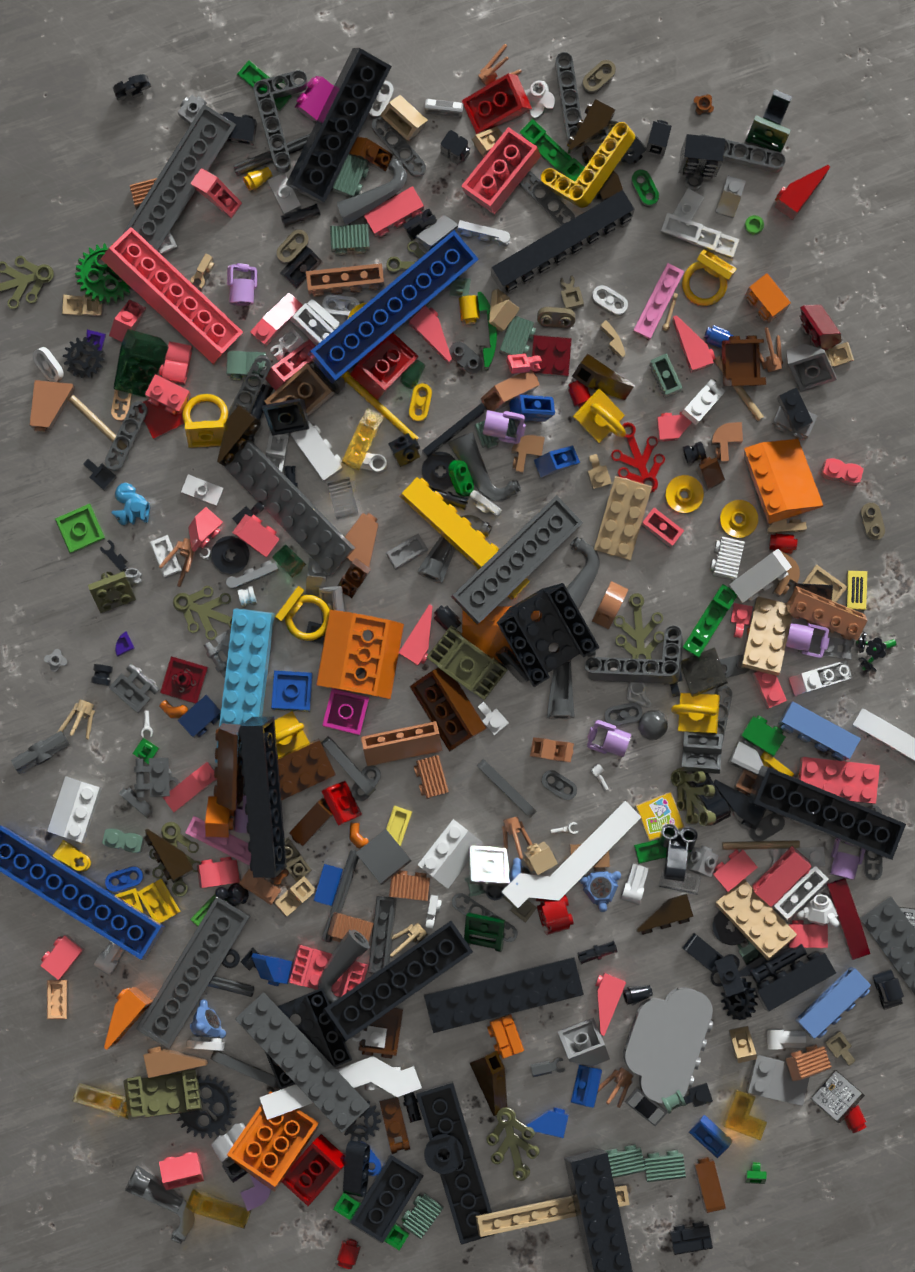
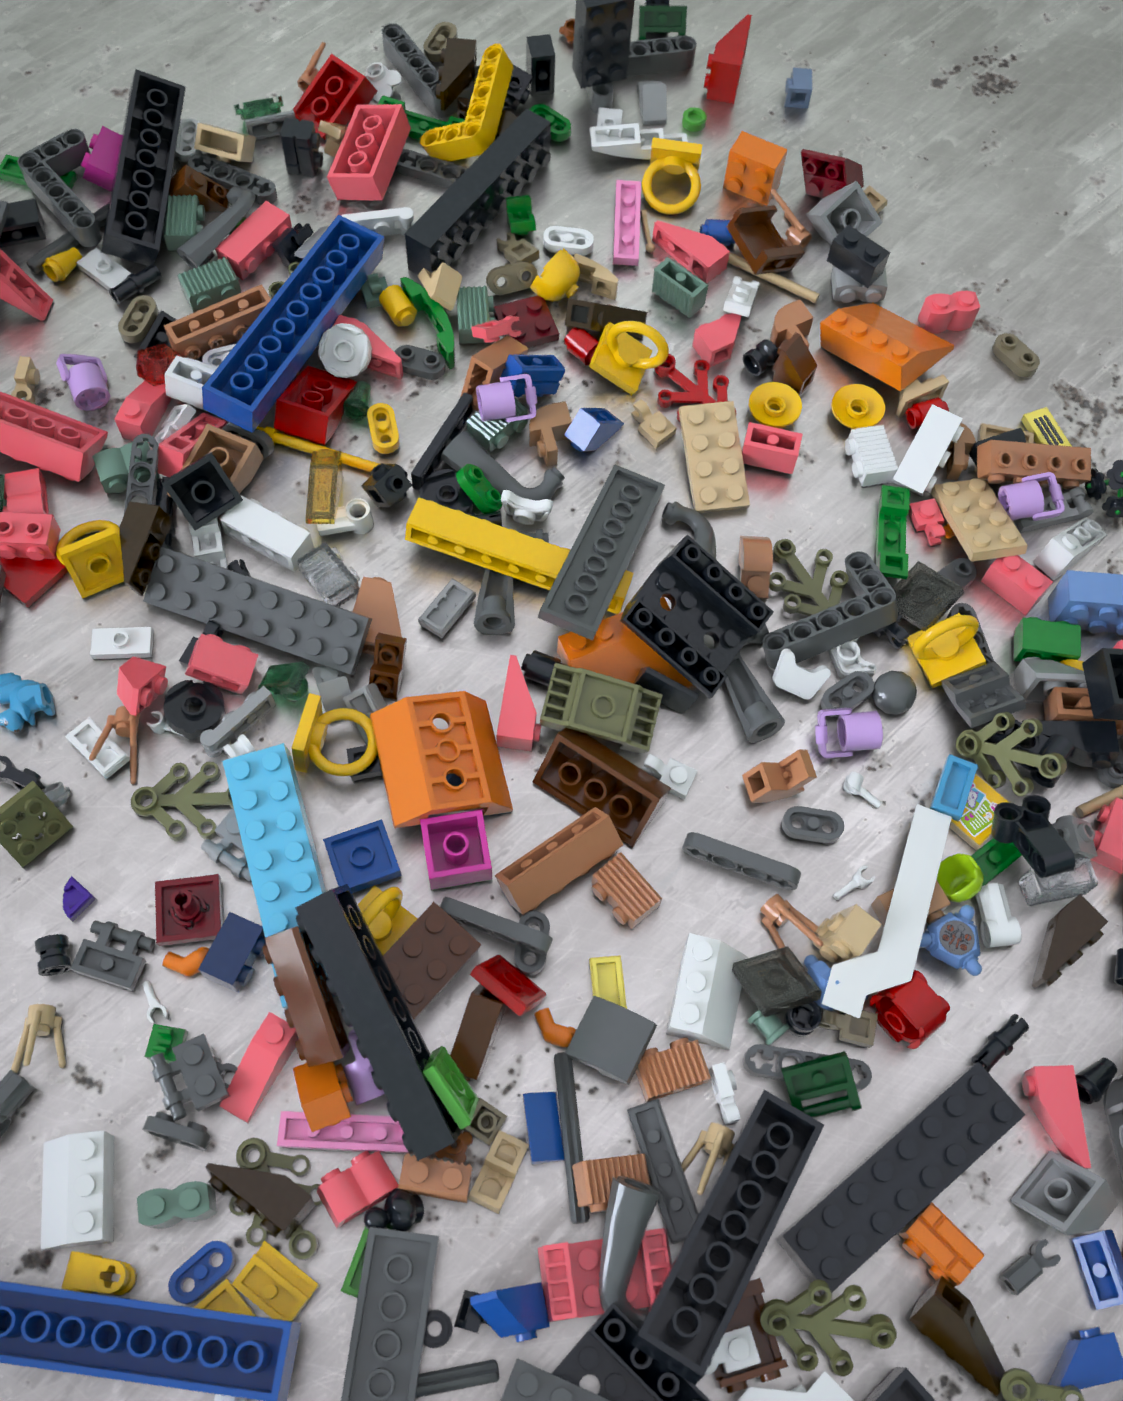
camera: 25 degrees left, 20 degrees down
none -> clear red brick [136,344,181,386]
none -> clear green plate [233,95,284,120]
none -> white tile [318,323,372,378]
none -> bright green tile [423,1046,479,1130]
none -> green bracket [506,195,536,235]
none -> yellow cylinder [530,248,580,302]
none -> olive plant [760,1280,897,1376]
none -> white piece [772,649,831,700]
none -> sand blue brick [784,68,812,109]
none -> dark azure tile [930,754,978,821]
none -> lime hair [936,853,984,903]

